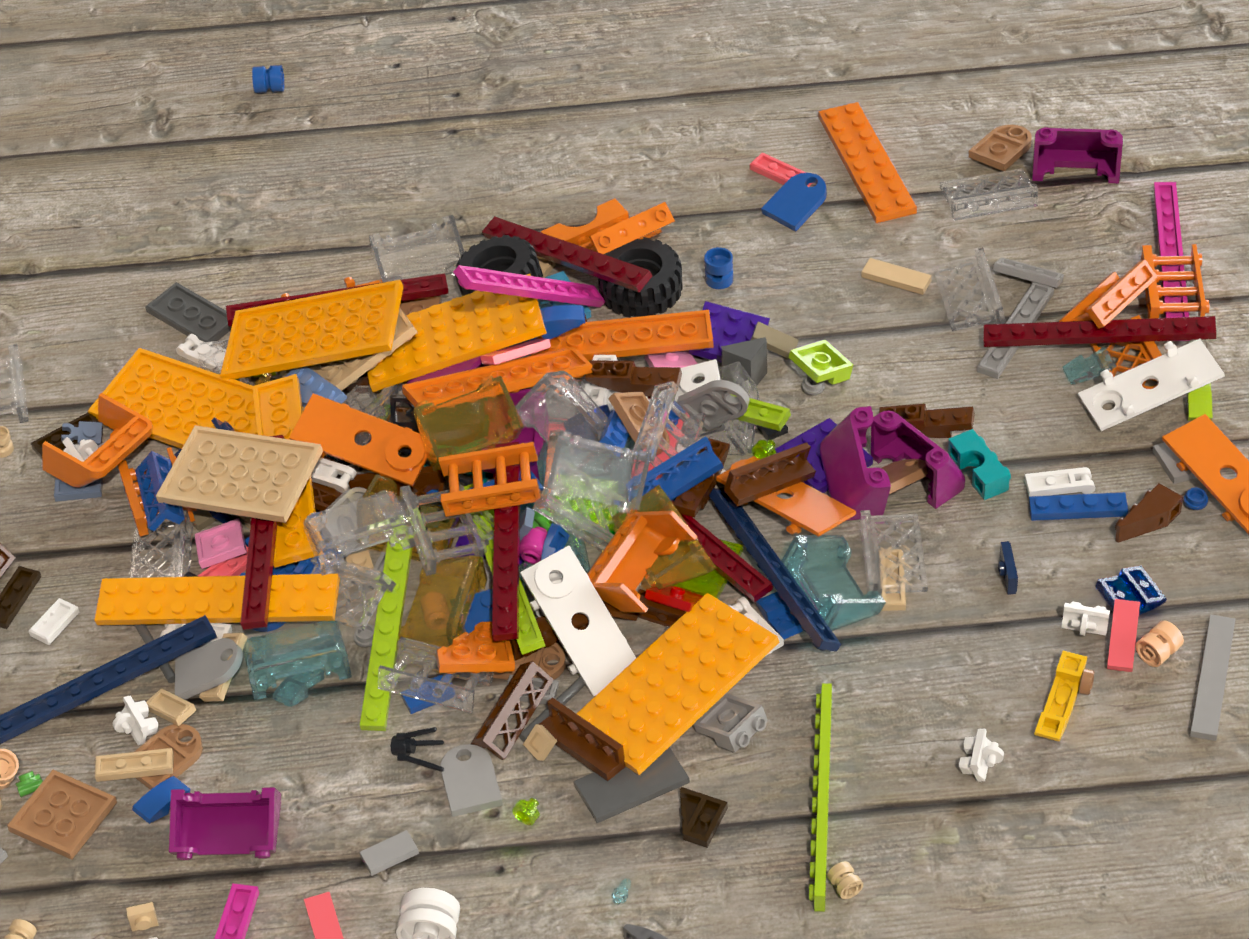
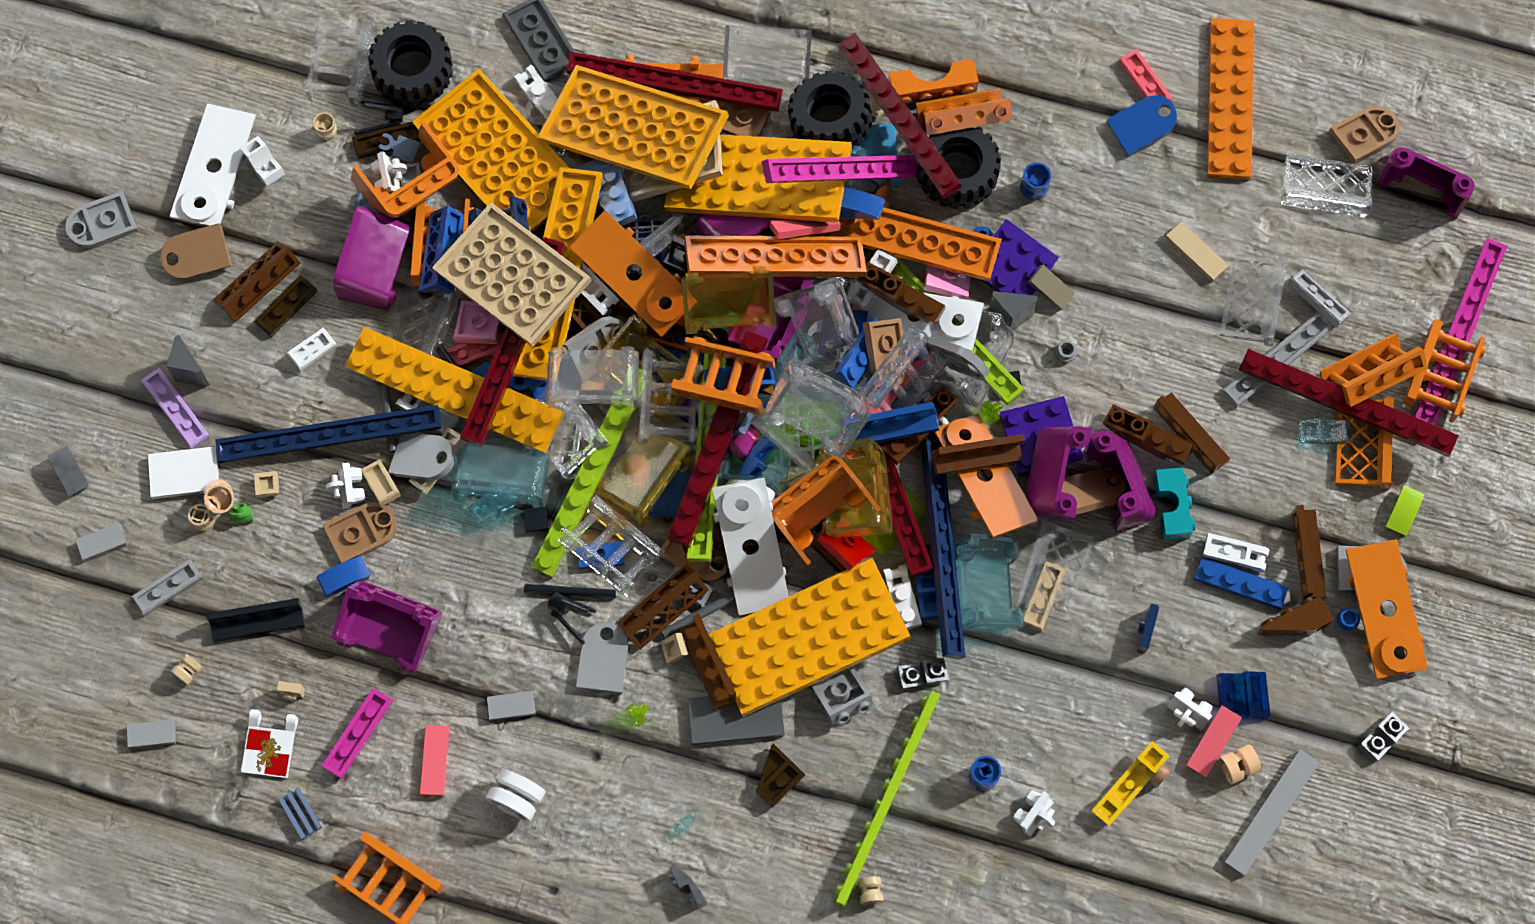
camera: 15 degrees right, 25 degrees up
medium nougat plate [7,769,117,860] -> none
tan tile [95,748,173,782] -> none
orange plate [436,622,515,674] -> none
lime plate [788,340,853,385] -> none
white piece [1078,339,1225,431] -> none
none -> black fence [206,598,305,642]
none -> tan plate [254,471,280,498]
none -> magenta windscreen [333,206,414,311]
none -> black plant [354,100,403,135]
none -> black tyre [368,20,453,107]
none -> black tile [524,507,548,533]
none -> black bar [524,584,616,599]
none -> flat silver slope [895,658,949,690]
none -> blue wheel [968,756,1002,792]
none -> reddish brown fence [1154,392,1230,474]
none -> reddish brown fence [1292,505,1327,600]

